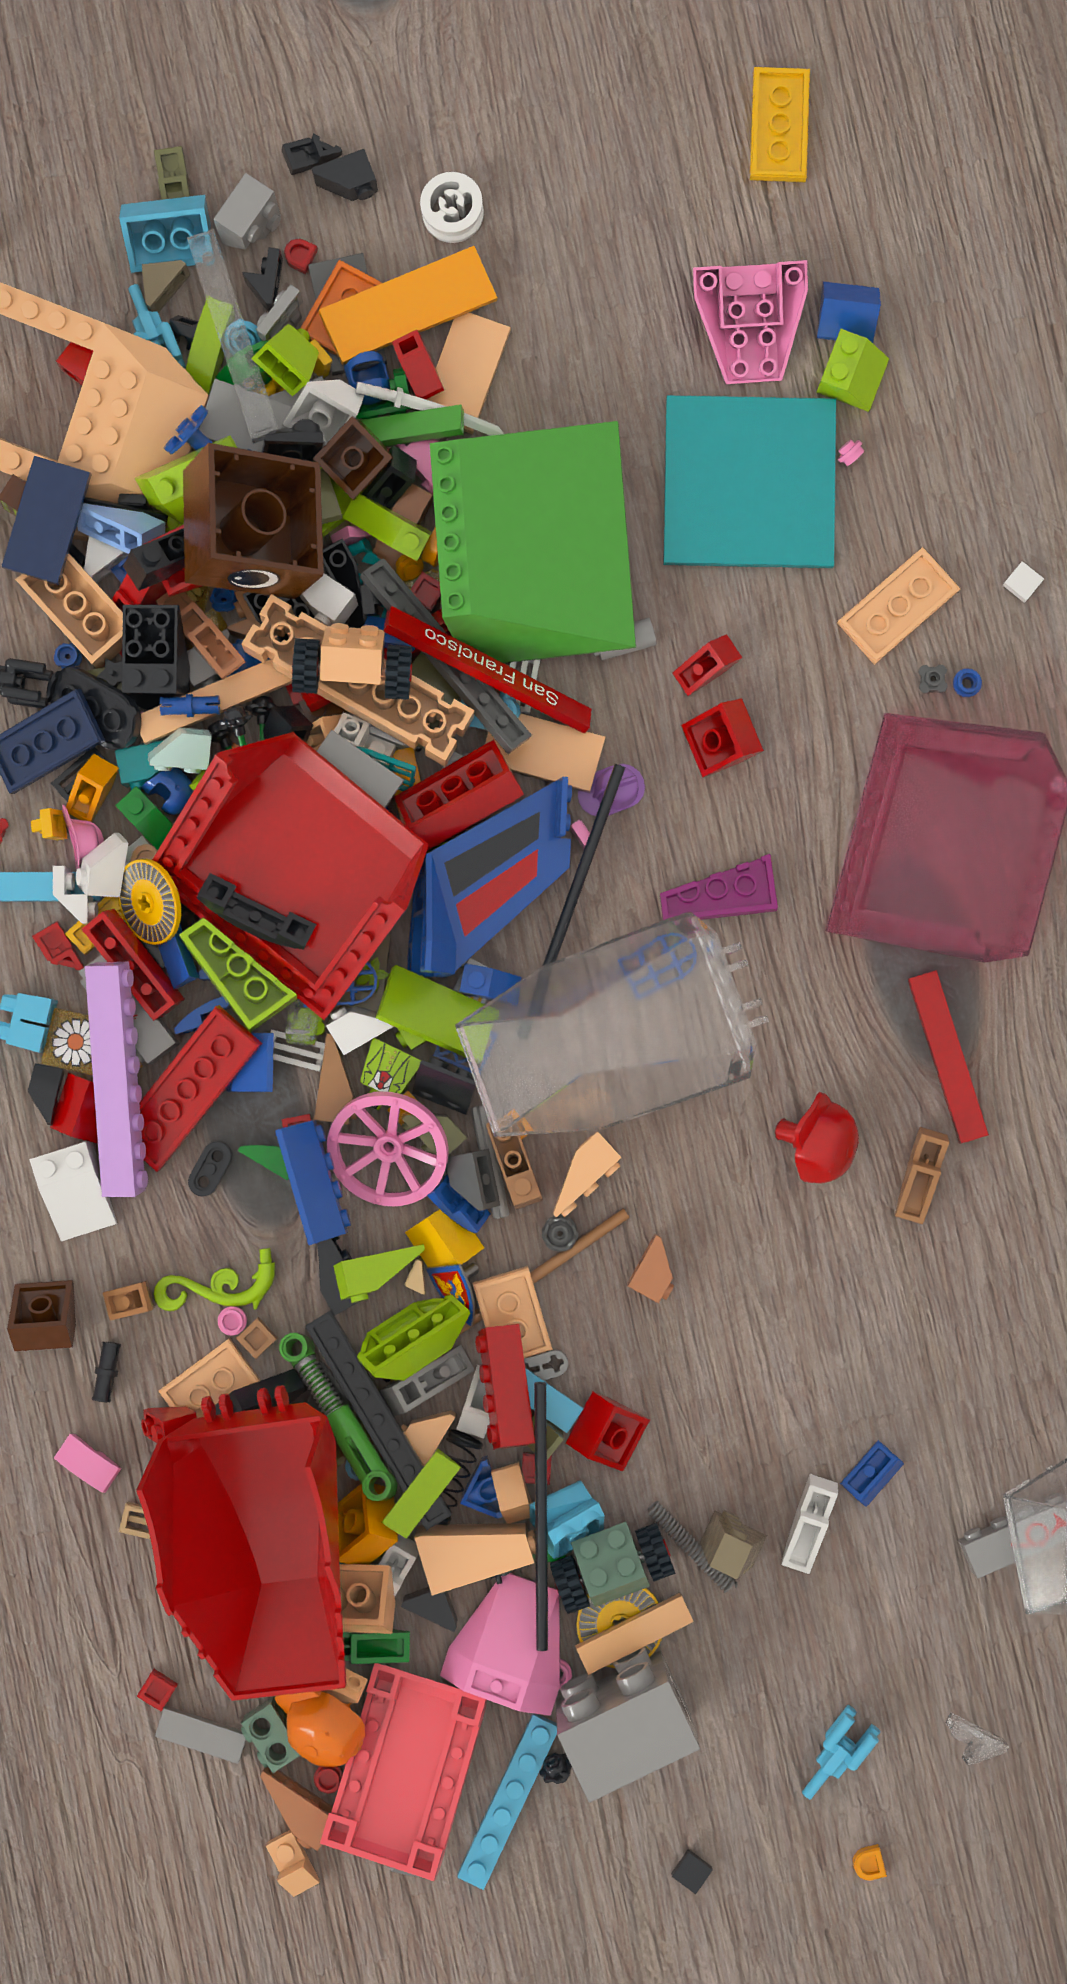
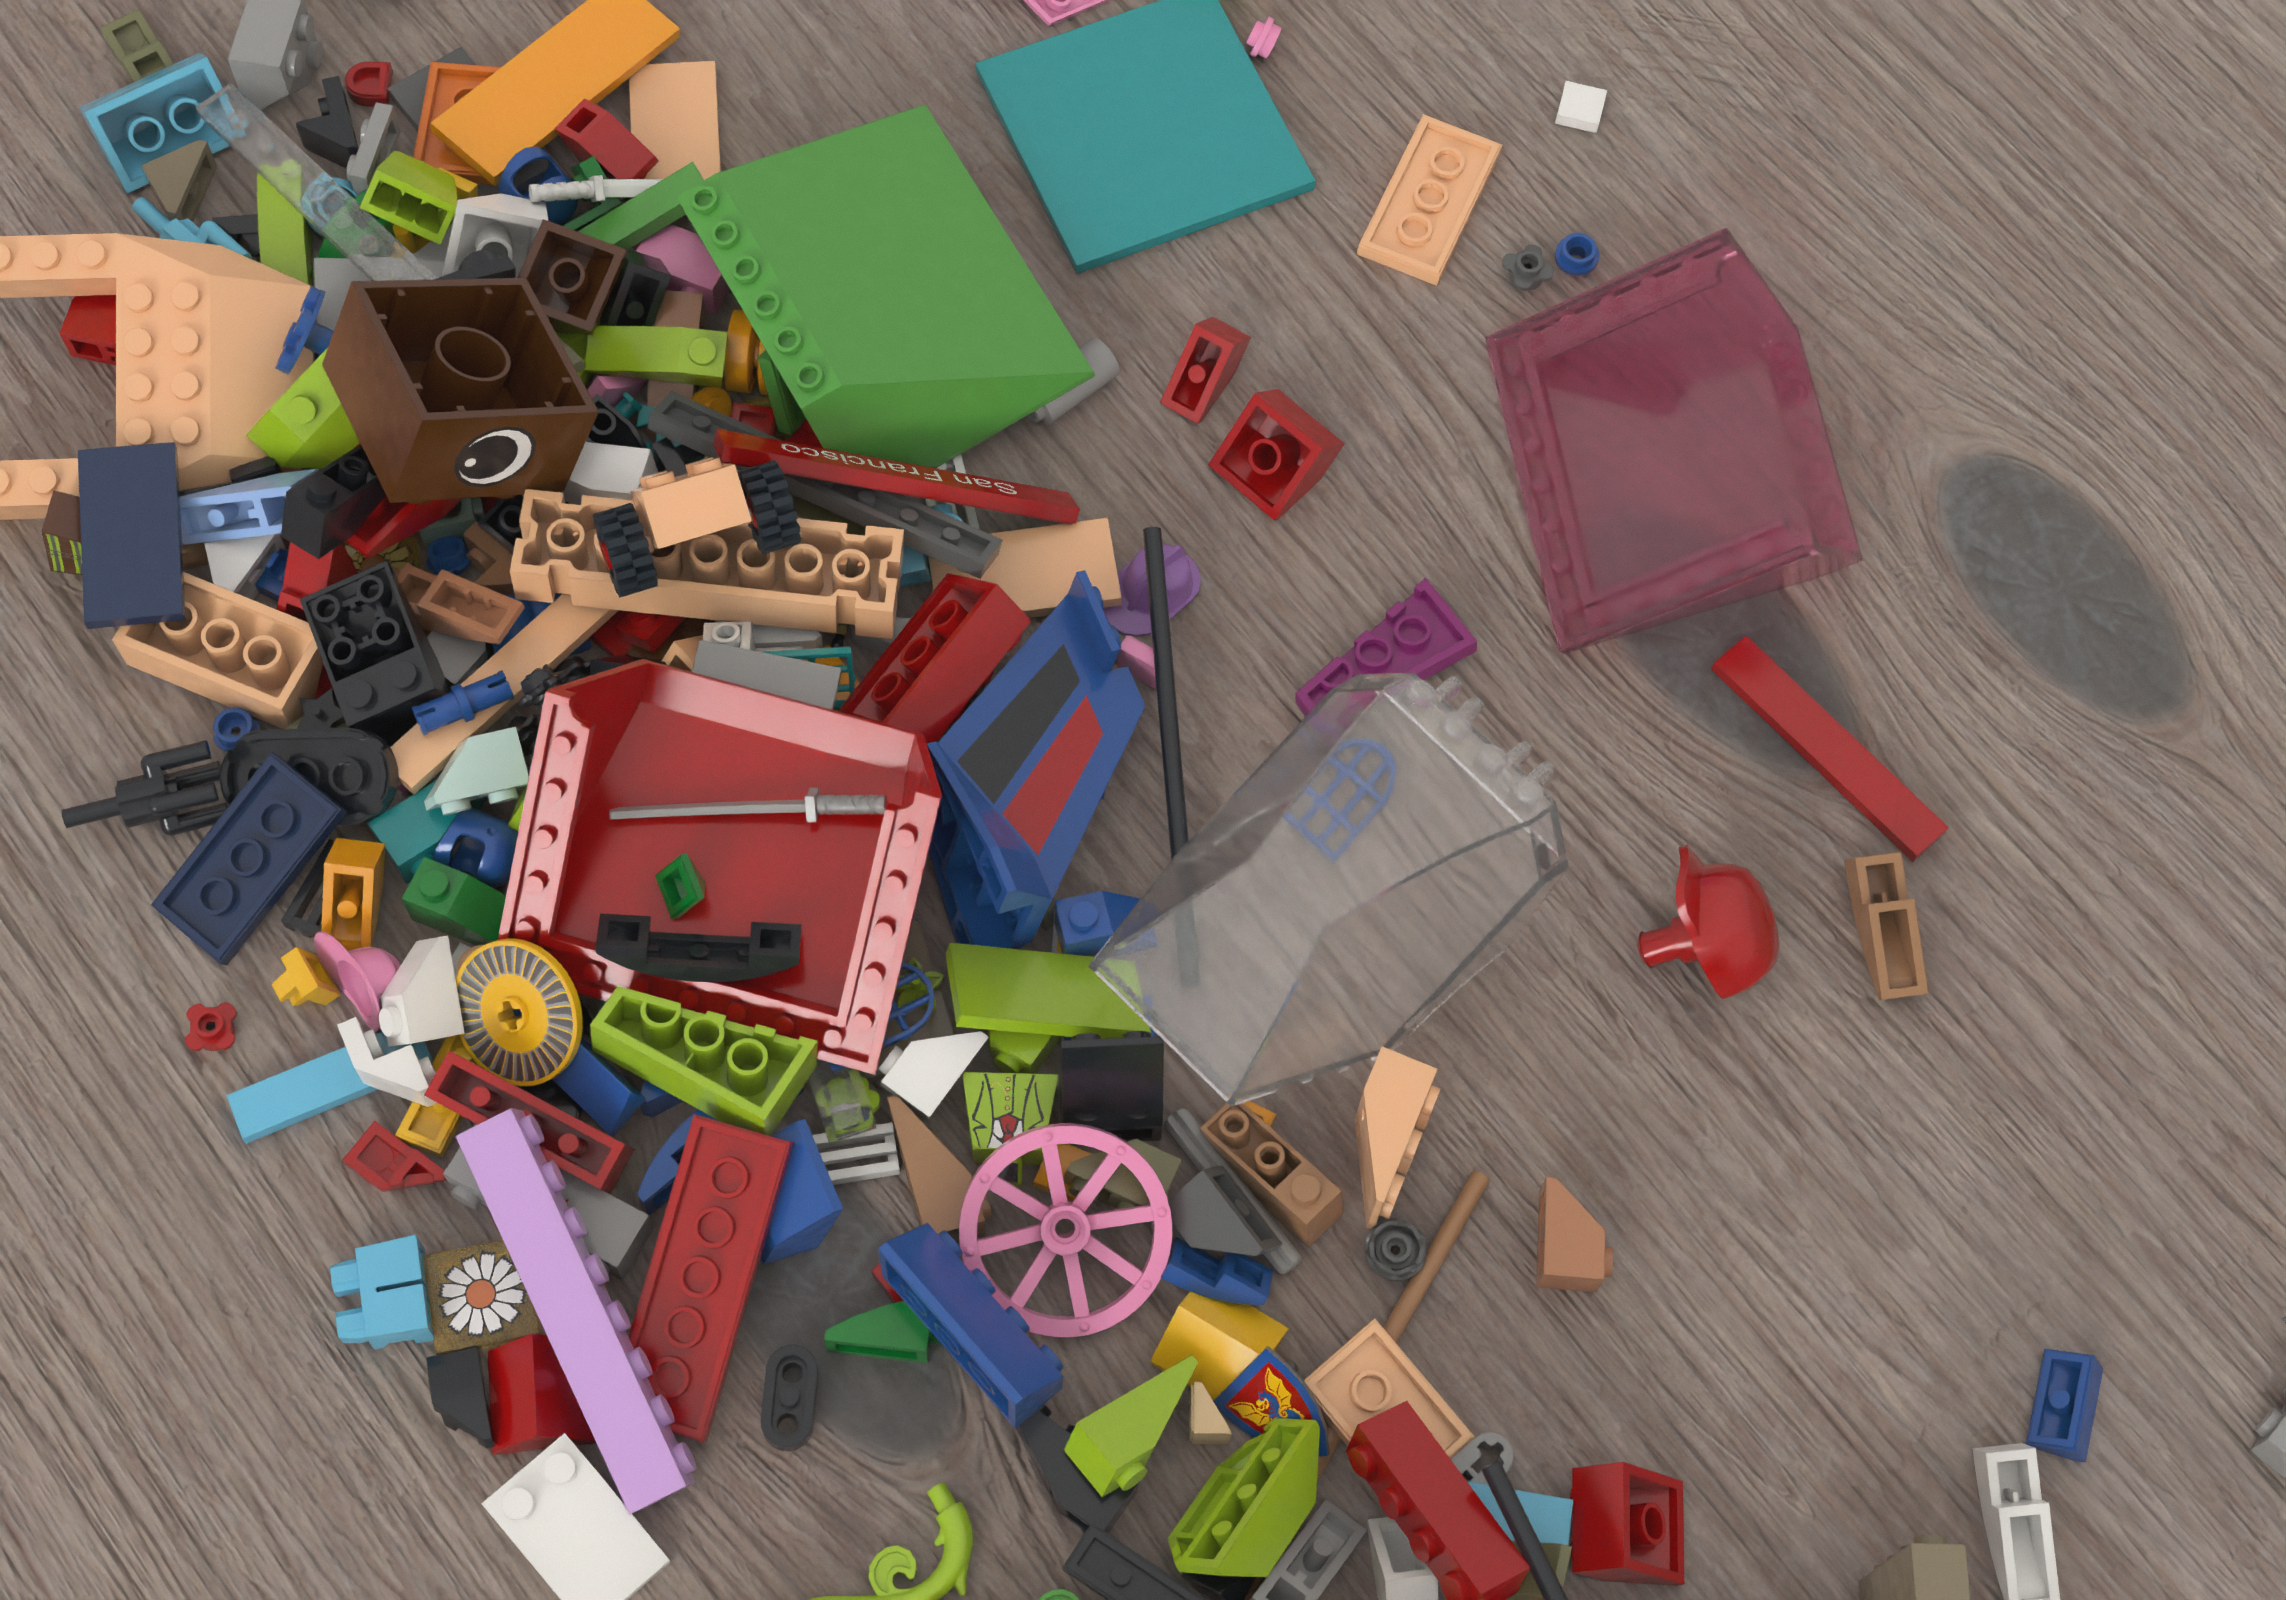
camera: 30 degrees left, 20 degrees down
none -> light grey sword [609,787,888,822]
none -> green slope [655,853,706,920]

